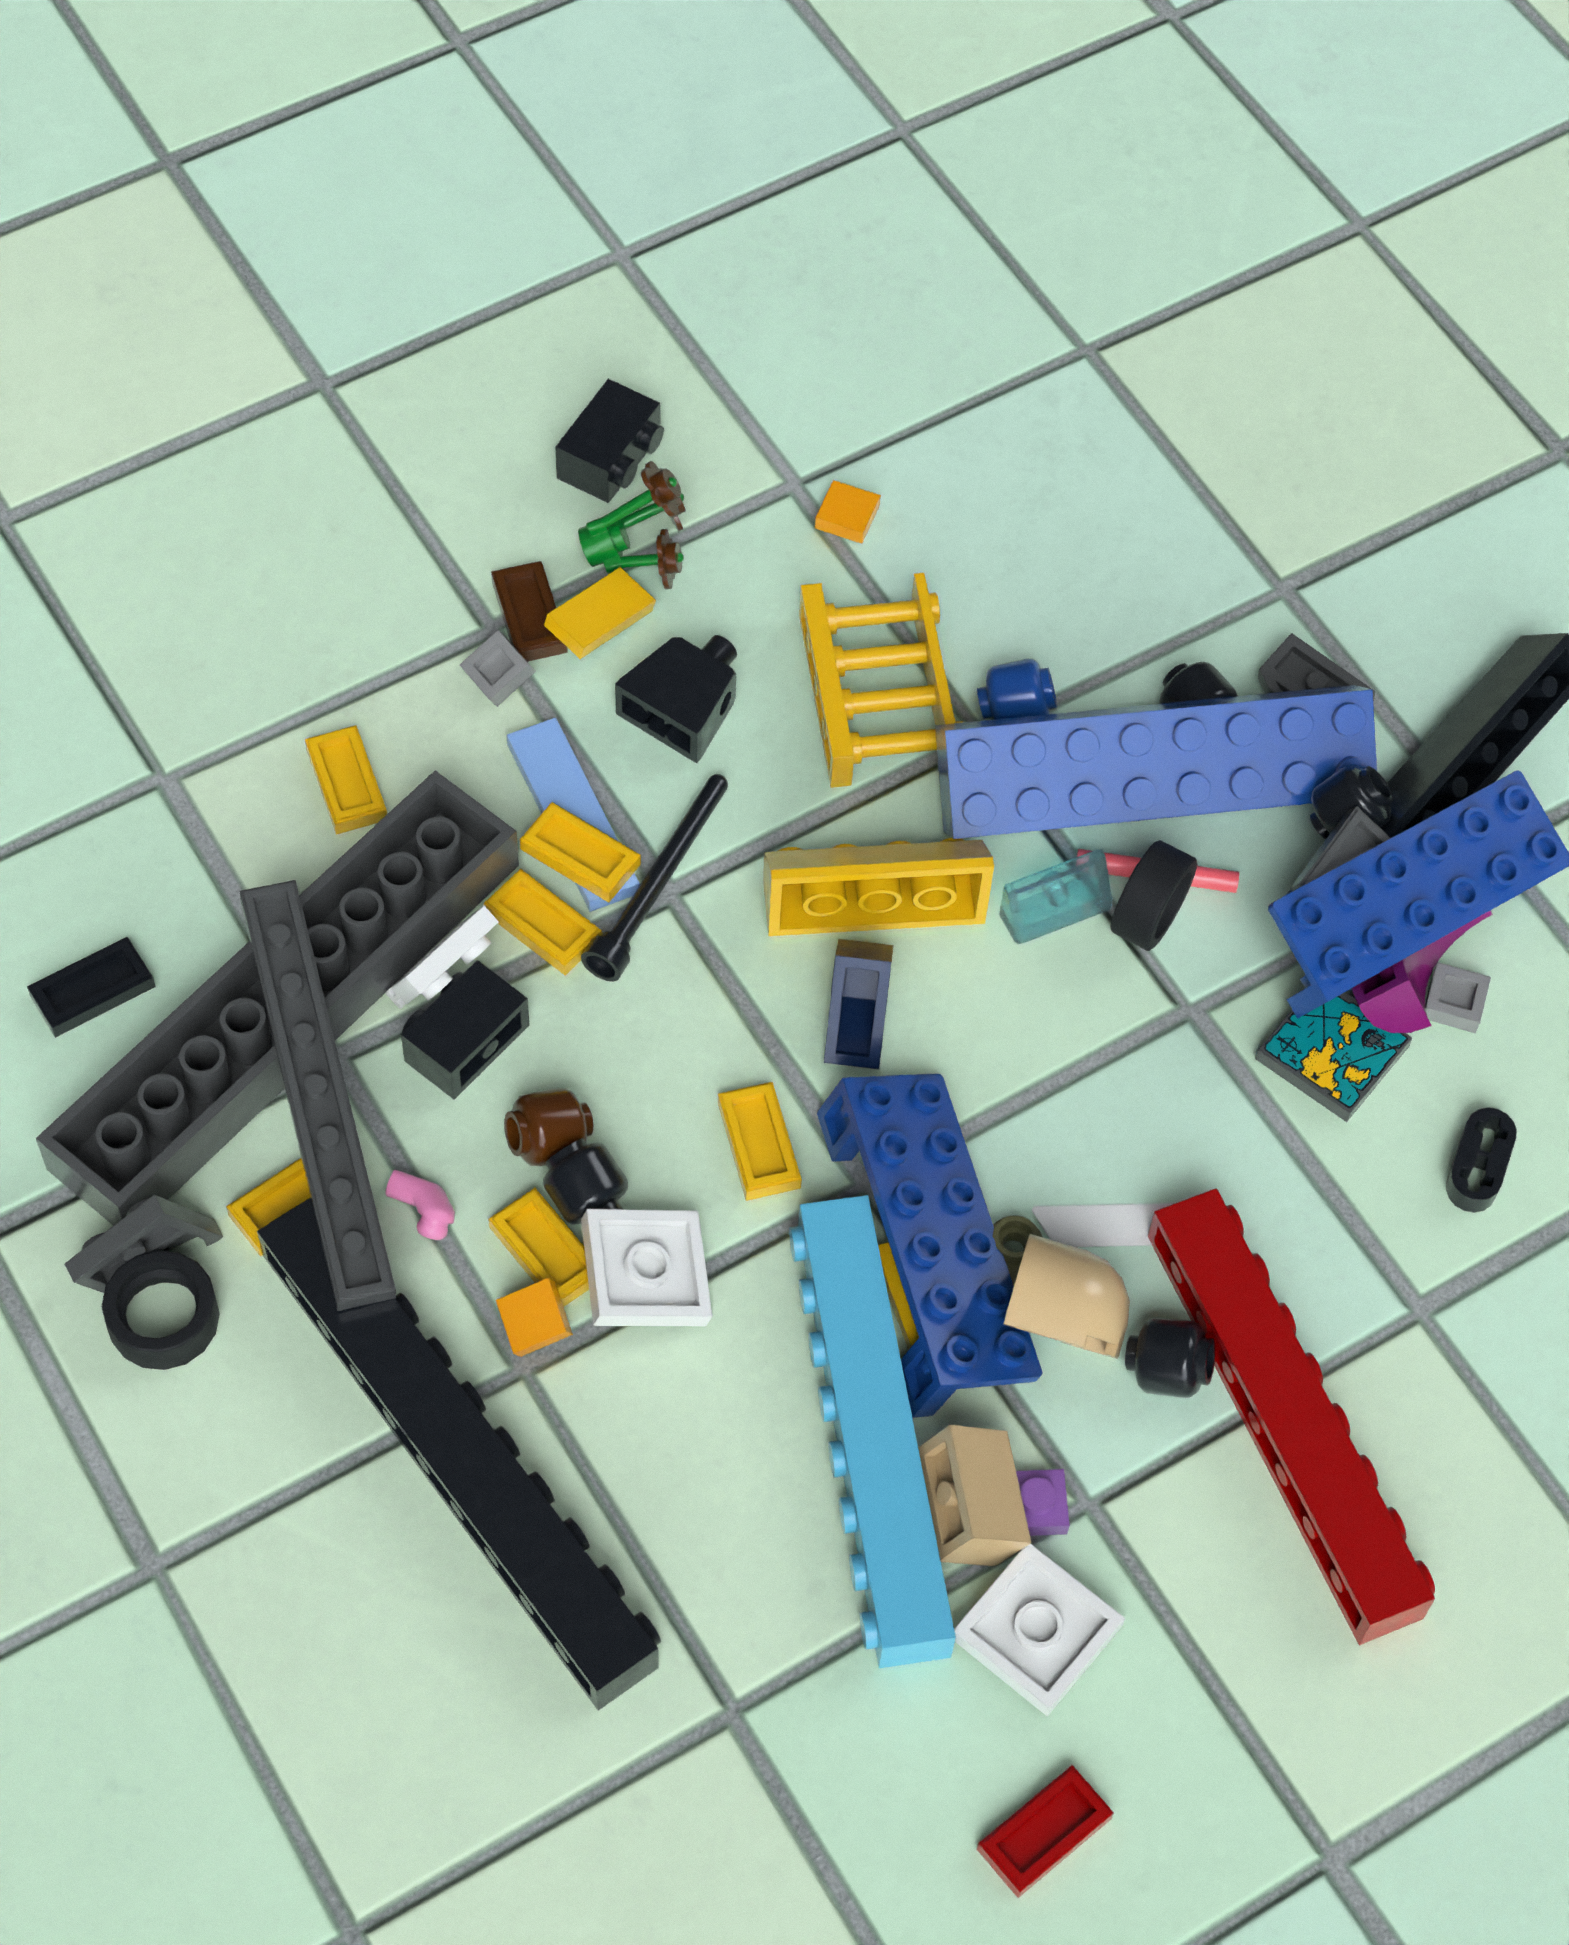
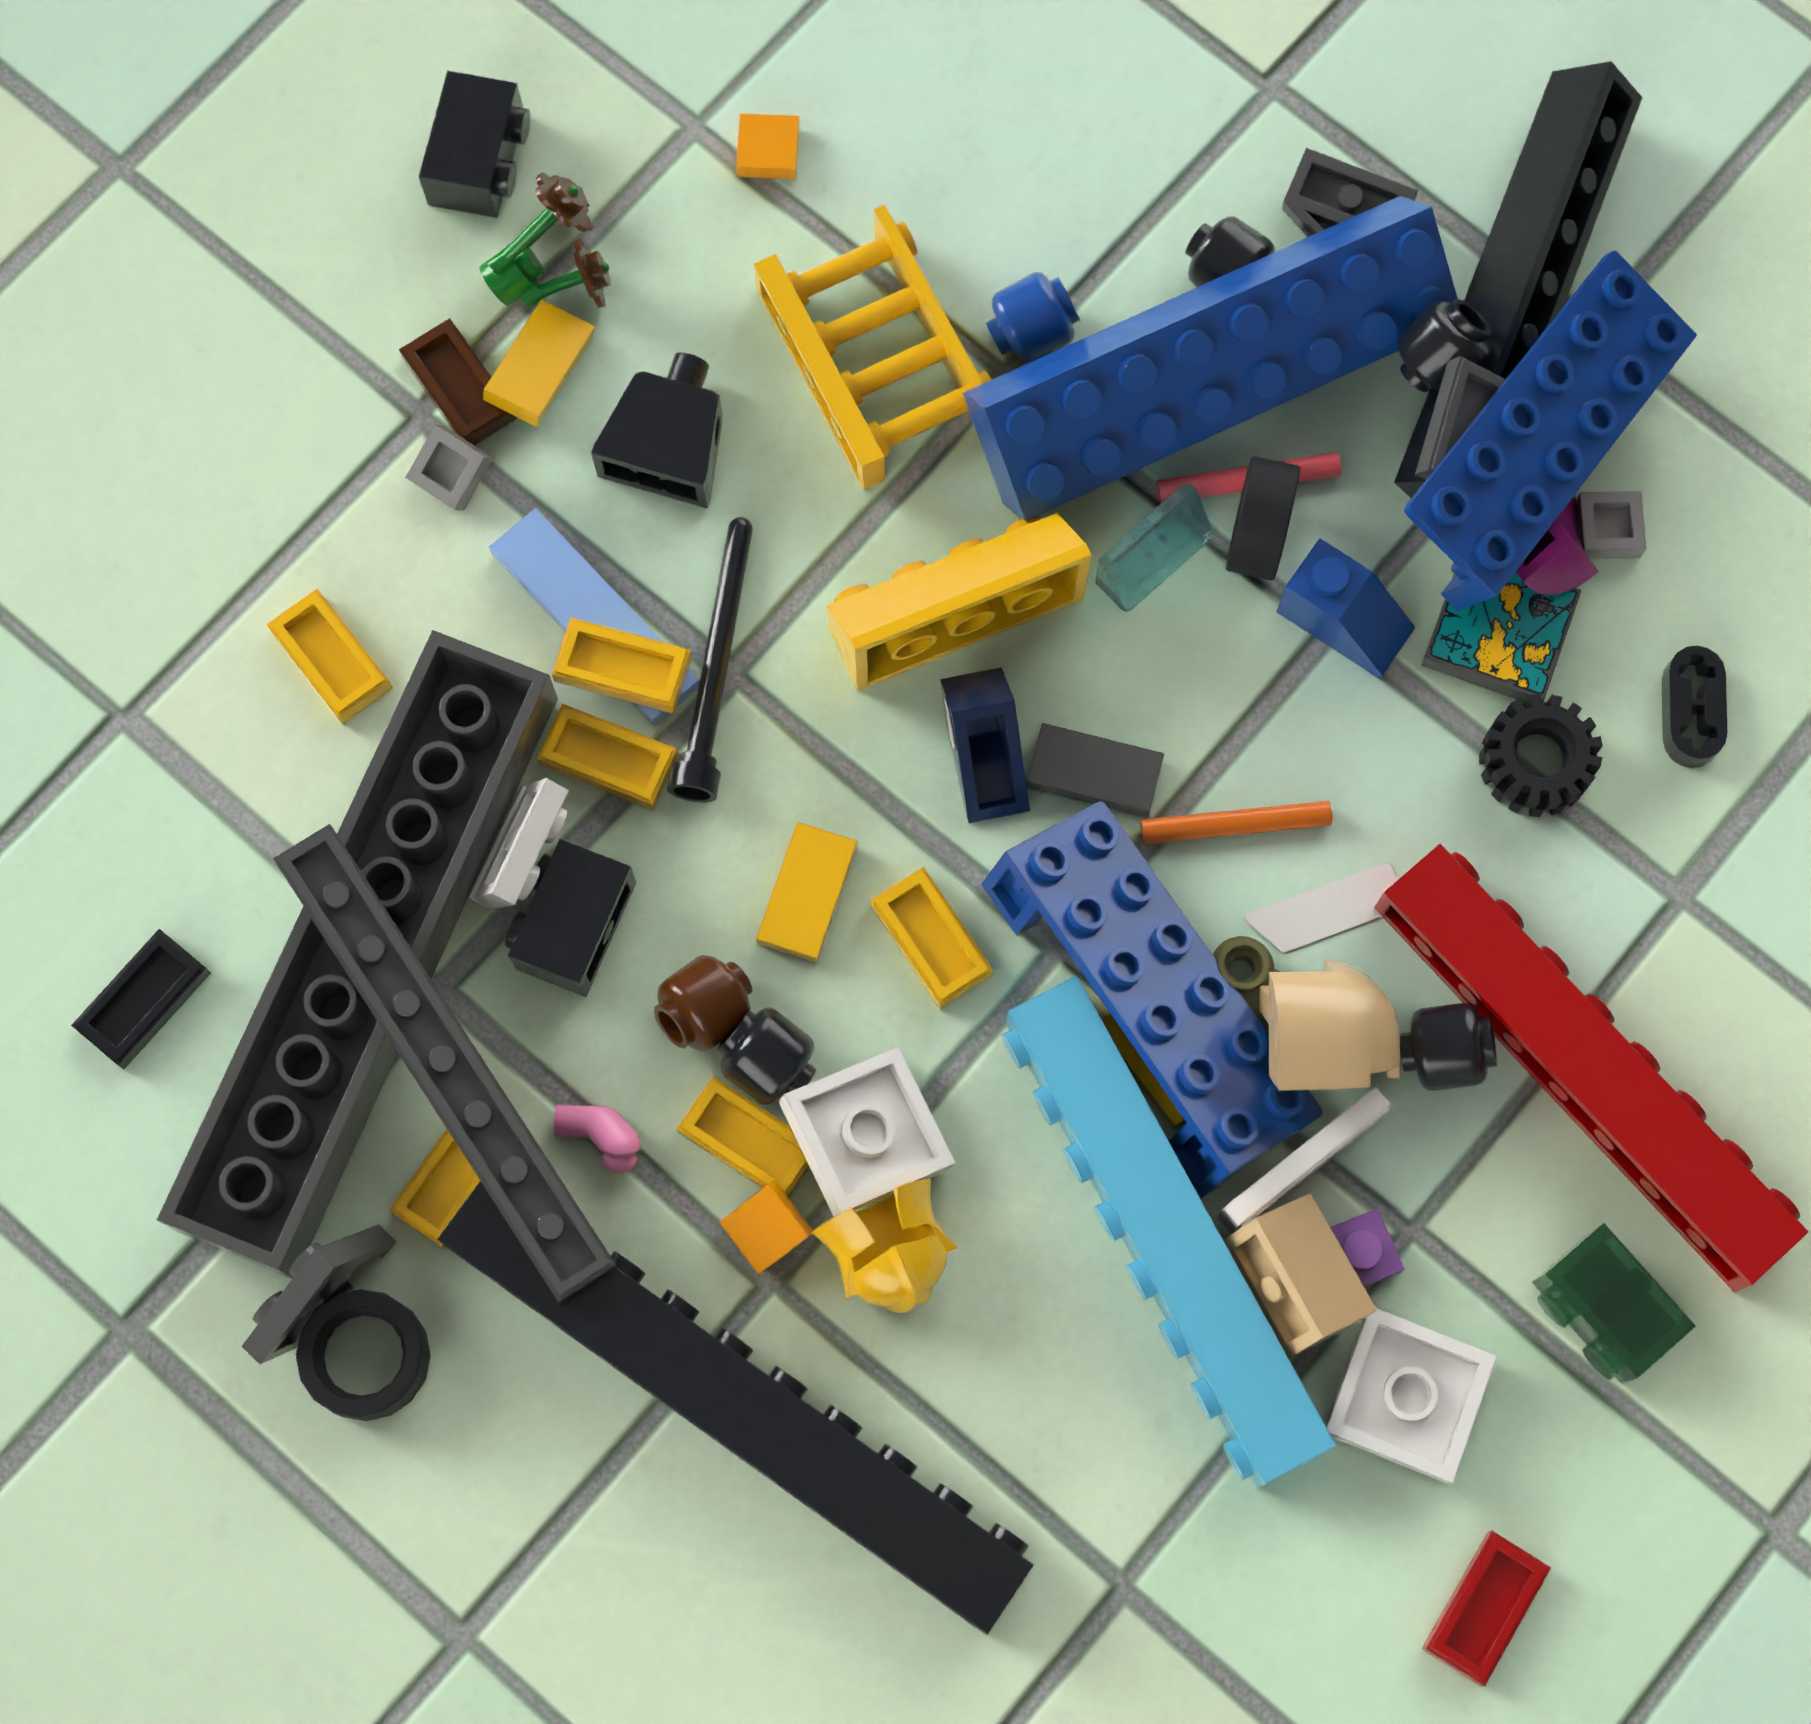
camera: 15 degrees left, 15 degrees up
none -> yellow tile [756,822,858,963]
none -> yellow helmet [811,1178,957,1313]
none -> dark grey tile [1026,723,1164,818]
none -> orange bar [1140,801,1332,845]
none -> white tile [1217,1086,1391,1235]
none -> blue slope [1276,538,1415,679]
none -> black tyre [1479,694,1603,817]
none -> clear green brick [1532,1223,1696,1384]

